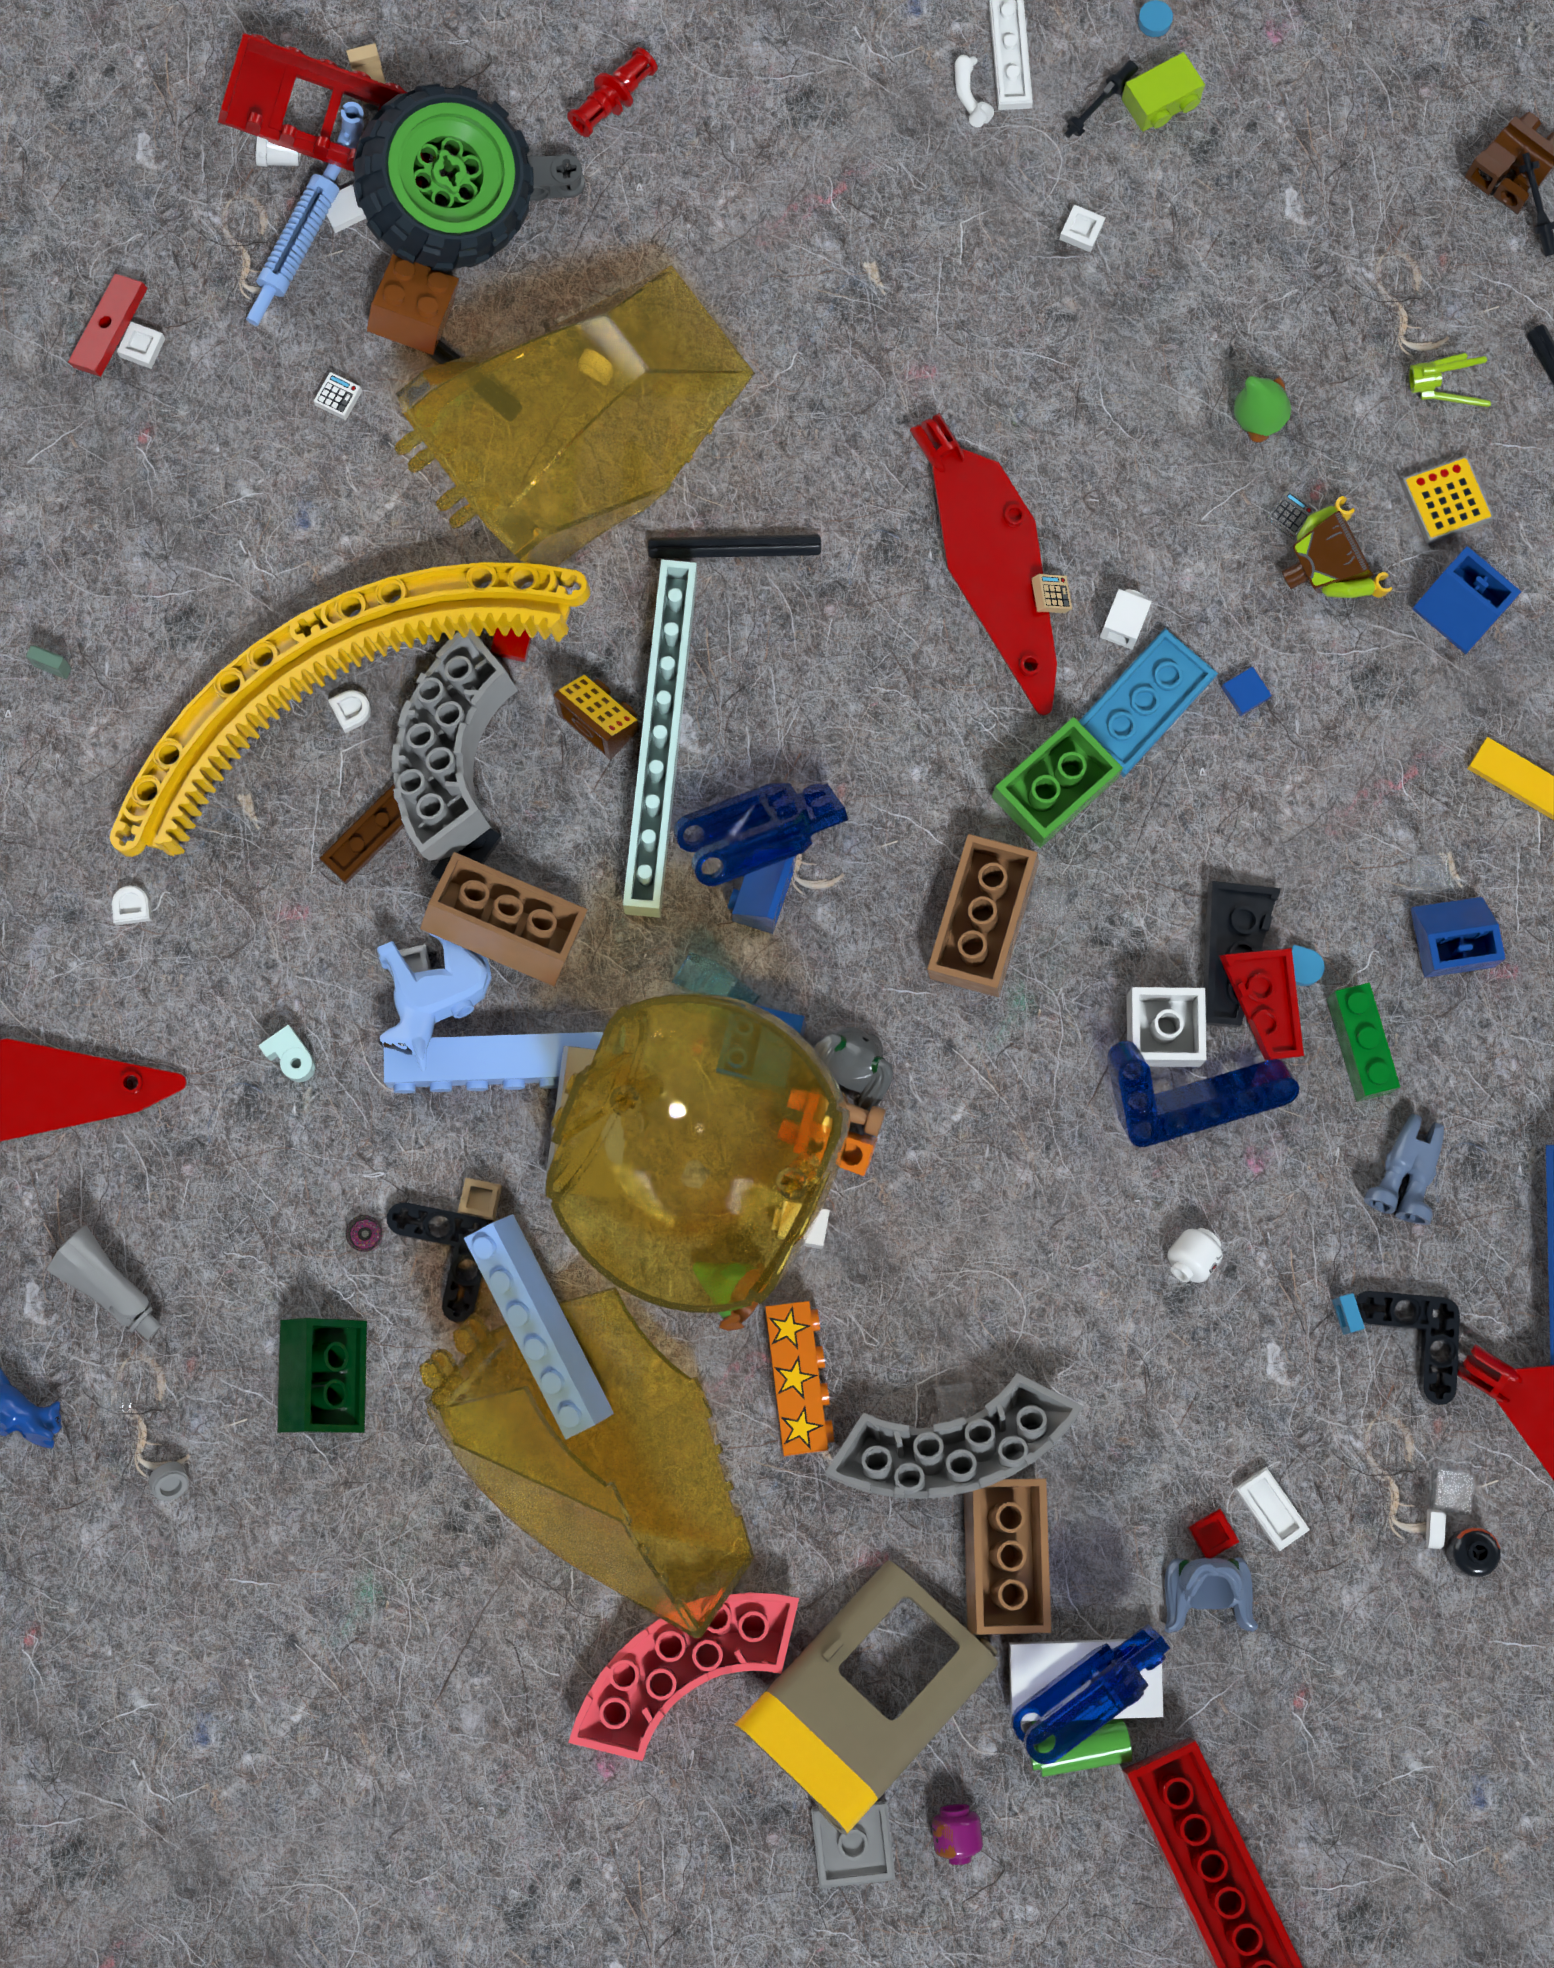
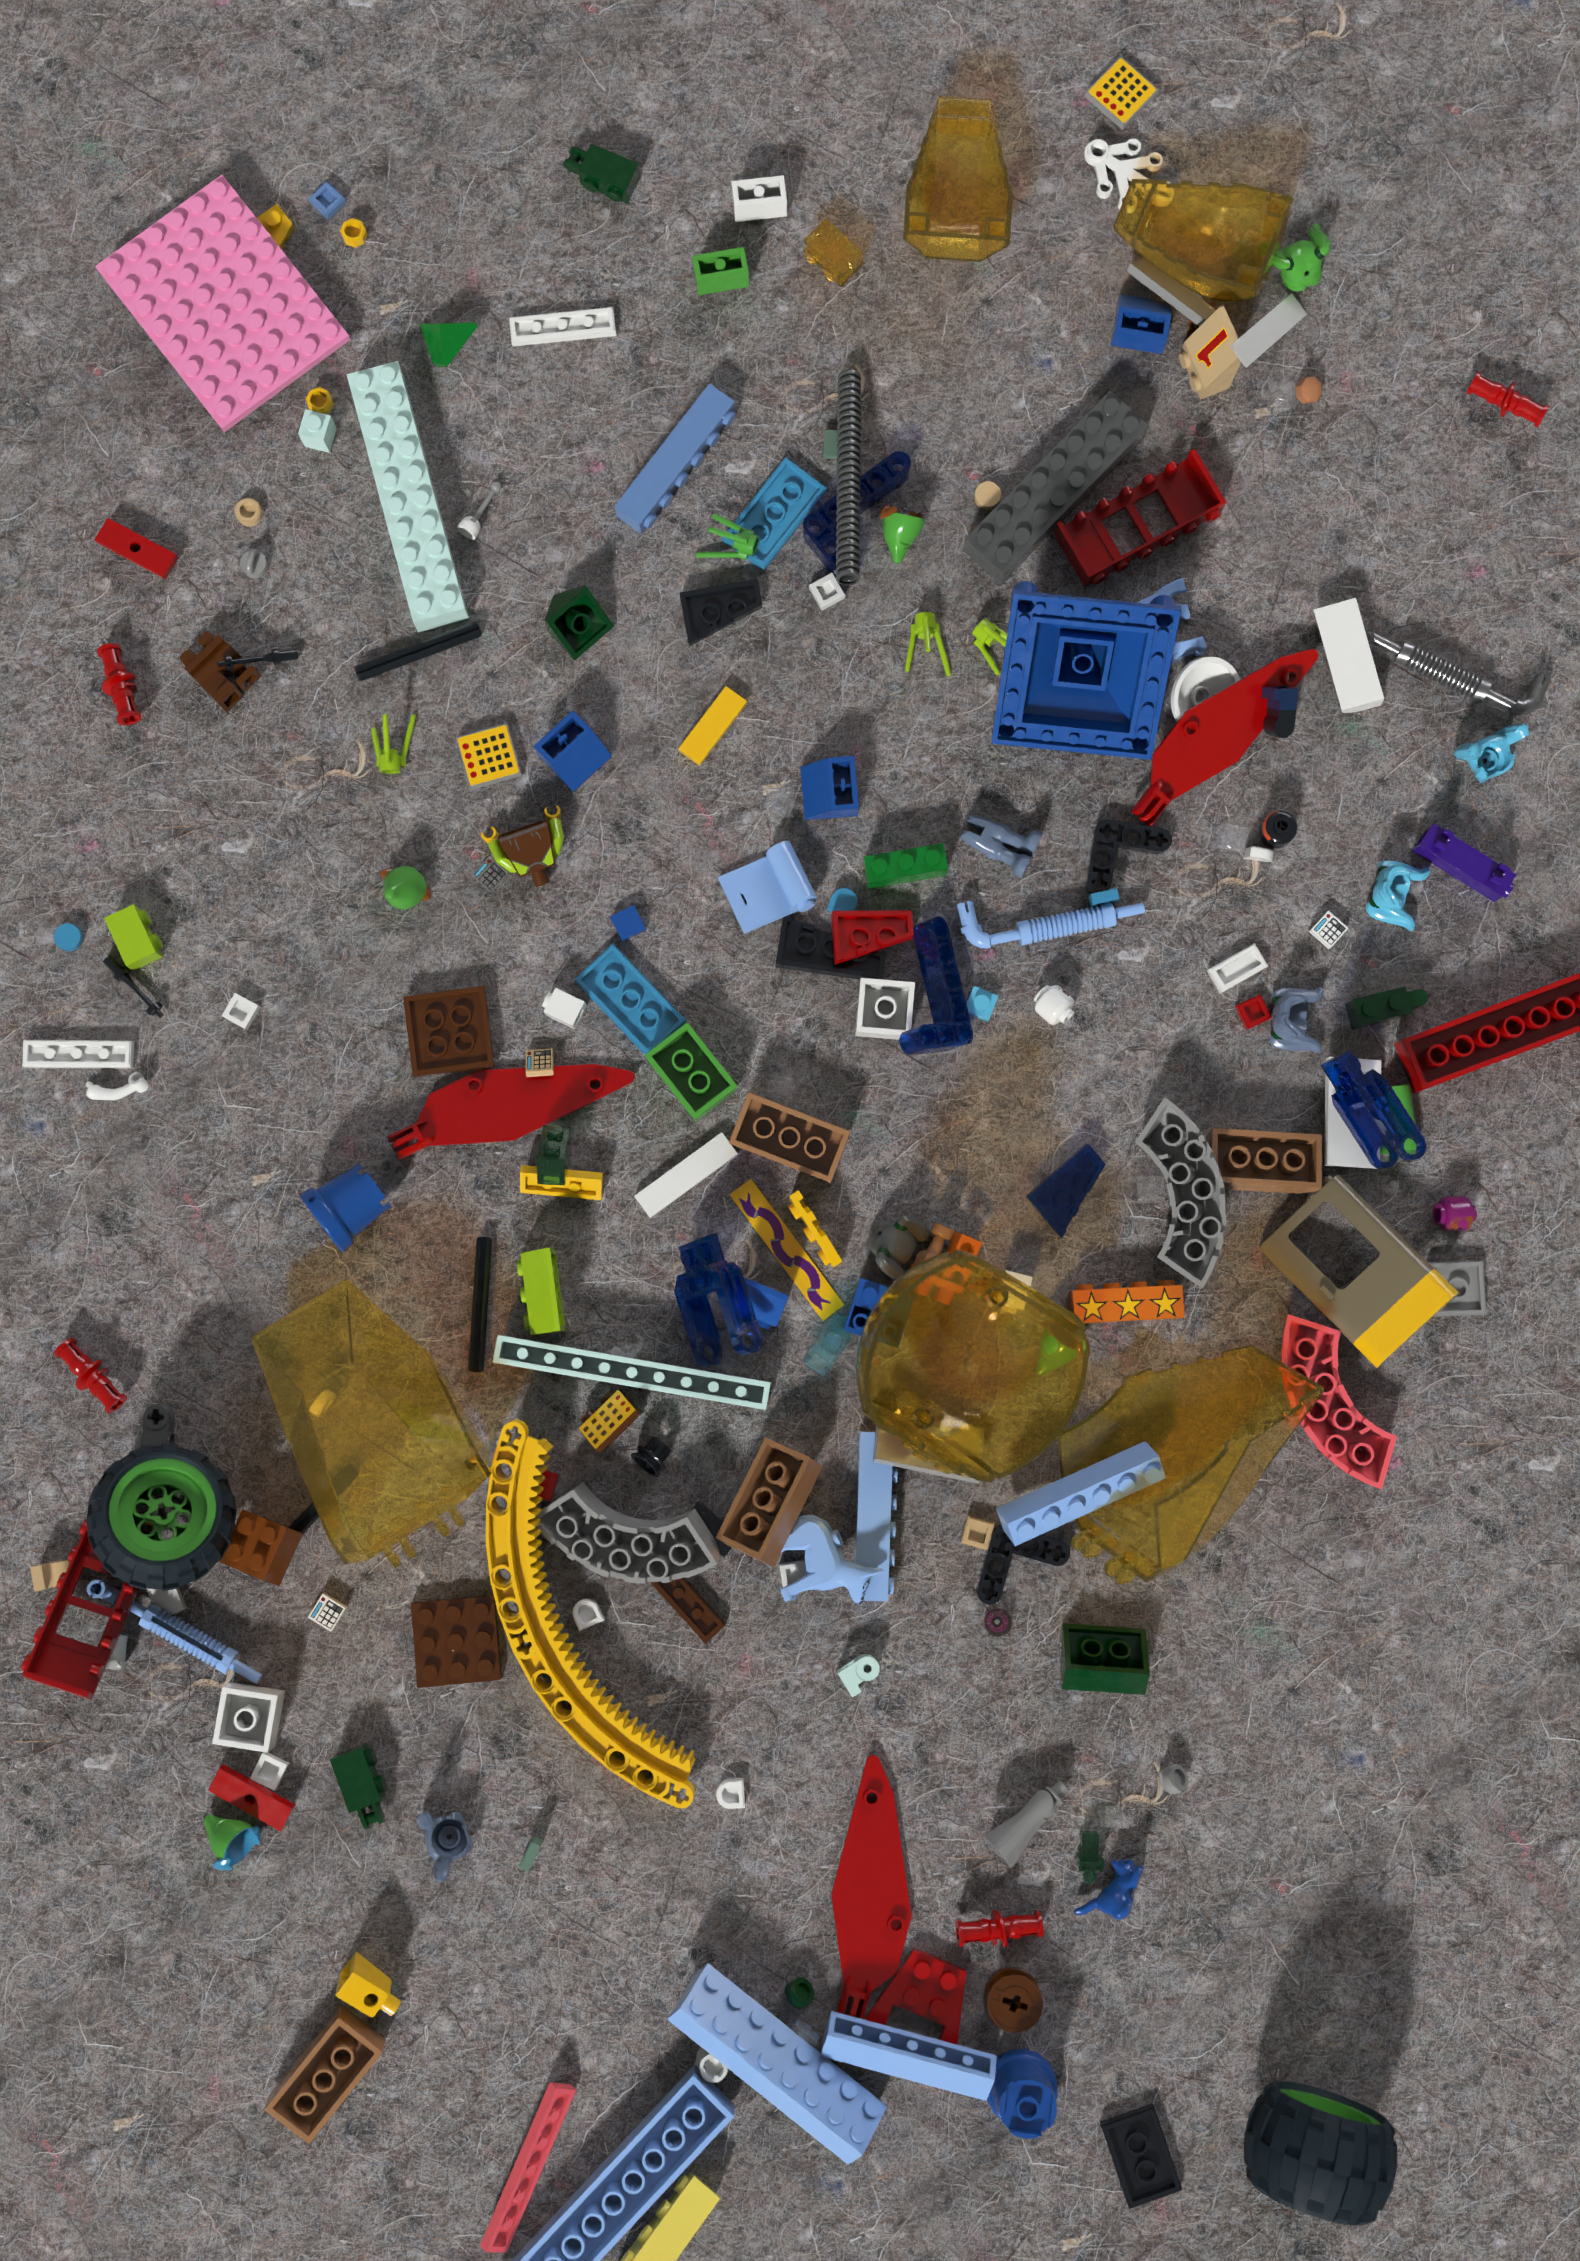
camera: 85 degrees left, 5 degrees up
none -> red piece [97,643,141,726]
none -> hat [204,1814,261,1870]
none -> white brick [212,1682,285,1753]
none -> blue piece [300,1163,391,1252]
none -> dark green brick [330,1742,387,1830]
none -> reddish brown plate [403,986,495,1078]
none -> reddish brown plate [411,1595,502,1688]
none -> sand blue hair [416,1812,473,1882]
none -> lime slope [517,1248,566,1335]
none -> yellow plate [520,1165,603,1200]
none -> clear green brick [537,1125,571,1185]
none -> black piece [631,1437,671,1477]
none -> white tile [634,1132,738,1218]
none -> light blue door [718,841,817,934]
none -> yellow sticker [729,1179,844,1321]
none -> yellow wing [788,1190,843,1268]
none -> light blue piece [957,901,1145,948]
none -> medium azure plate [963,986,999,1022]
none -> clear blue wing [1025,1144,1106,1238]
none -> clear green piece [1076,1831,1105,1884]
none -> white tile [1309,910,1348,949]
none -> dark green brick [1345,987,1428,1030]
none -> medium azure hair [1366,860,1431,931]
none -> dark purple brick [1412,823,1517,902]

